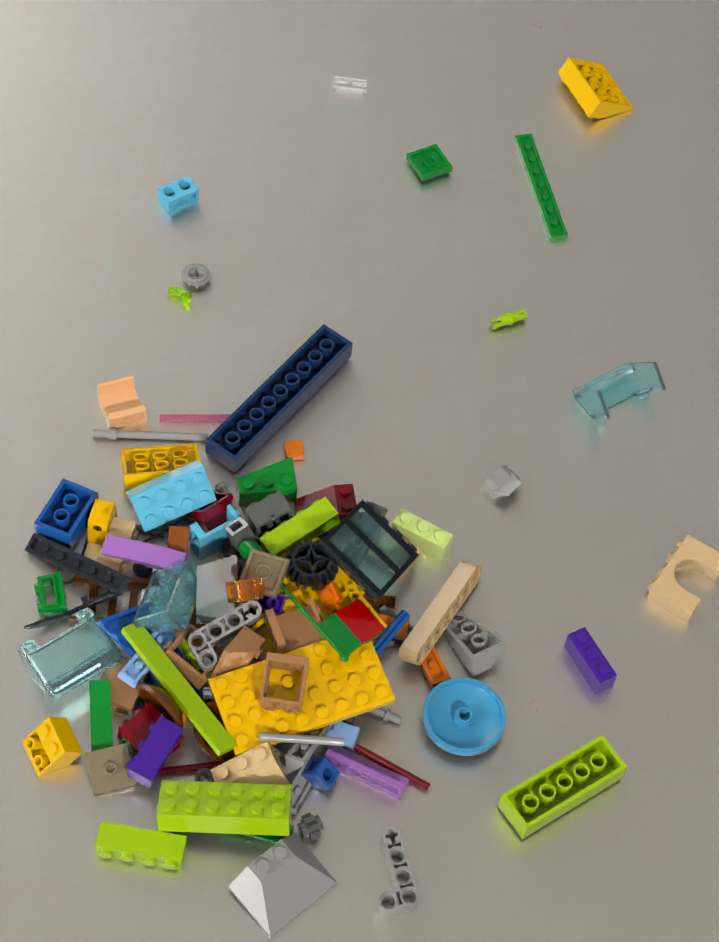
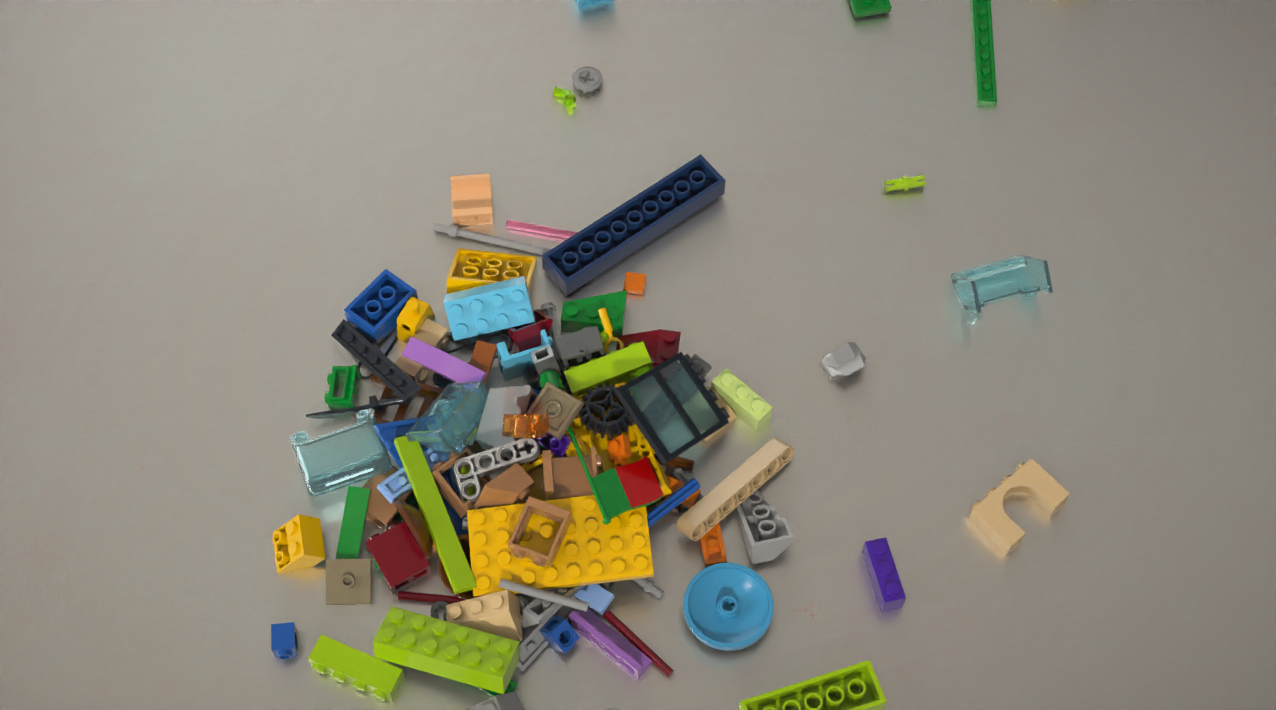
camera: 20 degrees right, 5 degrees up
dark purple brick [126,716,183,788] -> none
dark grey gear [297,812,324,841] -> none
none -> blue brick [271,622,298,660]
none -> yellow piece [598,308,624,354]

